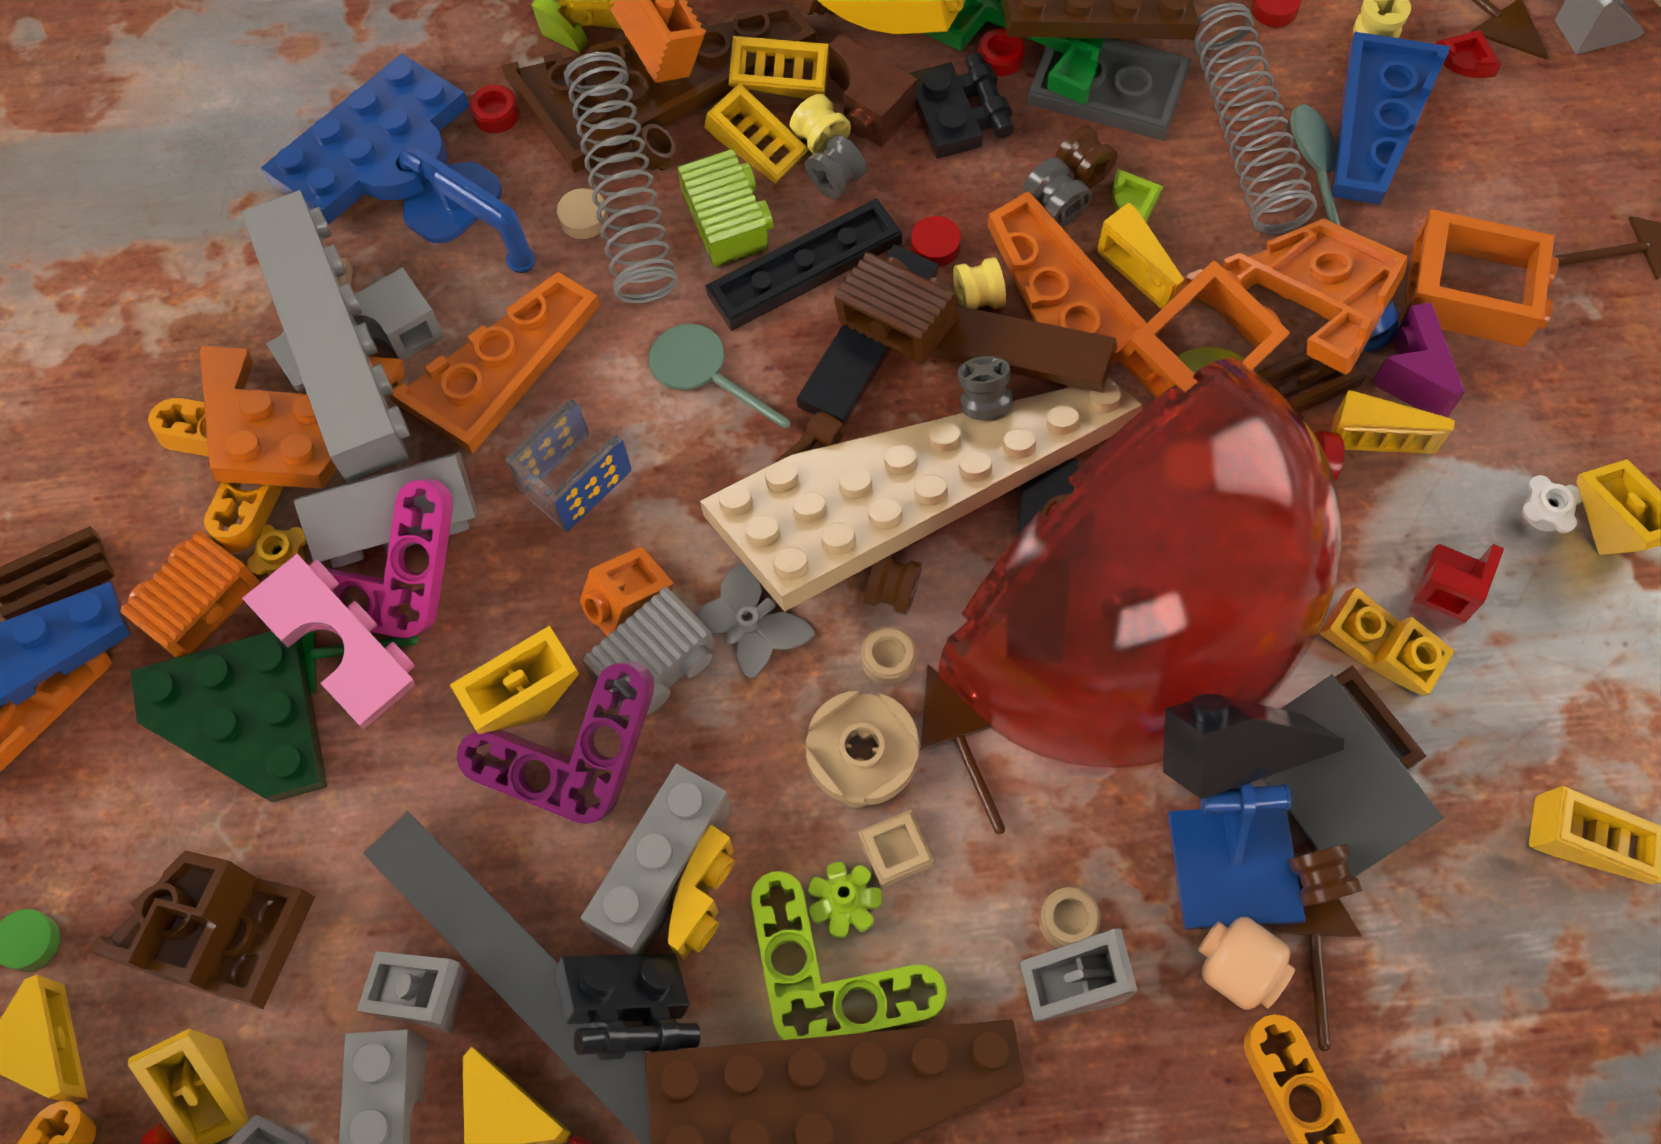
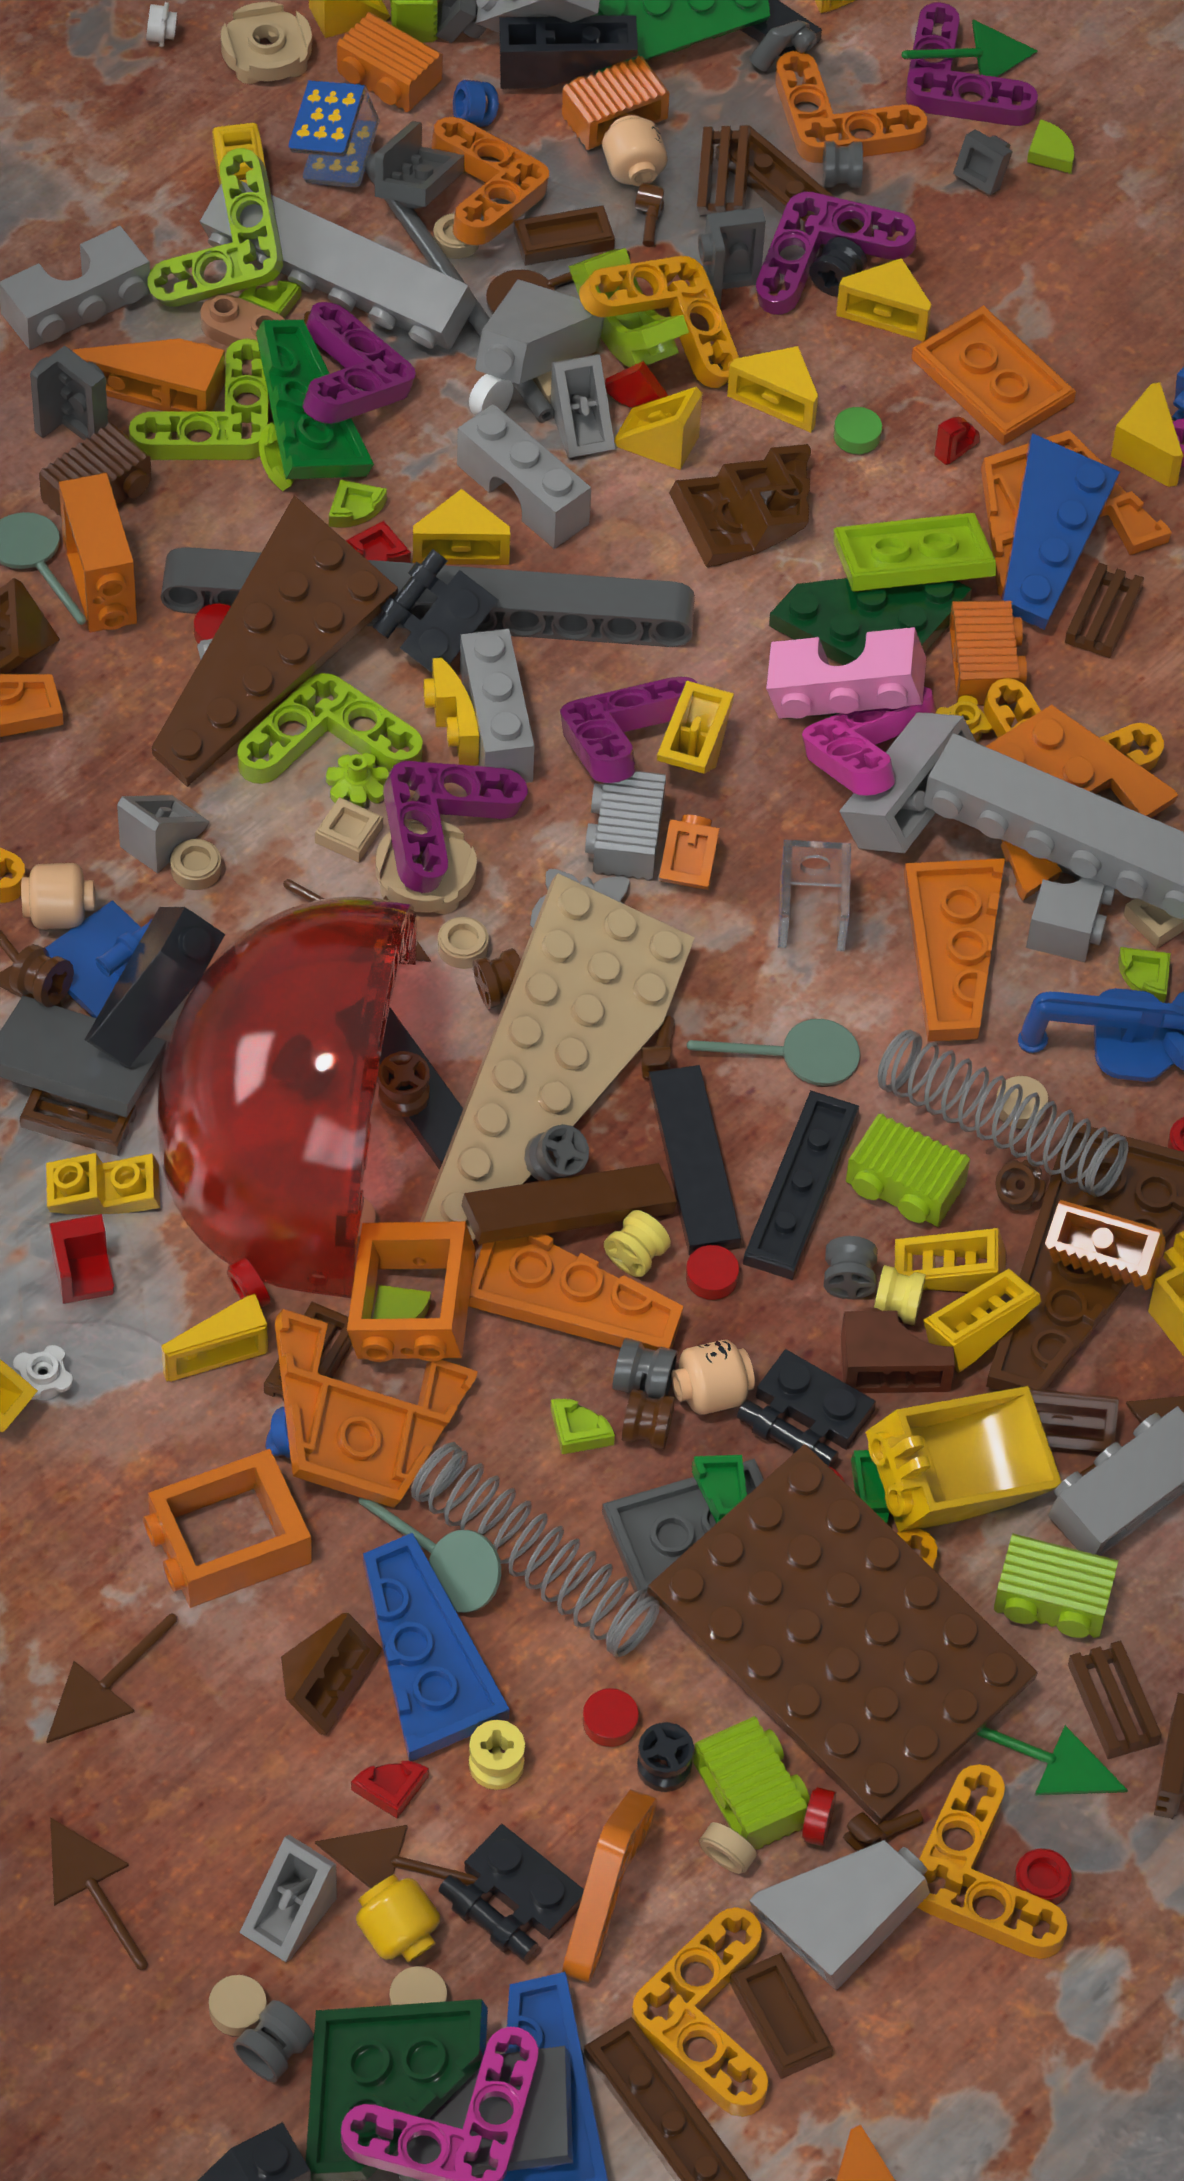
camera: 135 degrees right, 10 degrees down
light grey slope [357,951,467,1033] -> none
reddish brown brick [834,252,958,364] -> none
yellow slope [1097,203,1184,309] -> none
magenta slope [1373,302,1465,417] -> none
none -> reddish brown slope [281,1613,383,1734]
none -> magenta beam [383,761,528,893]
none -> light nougat head [671,1340,755,1415]
none -> lime tile [834,513,996,591]
none -> lime tile [1118,947,1171,1003]

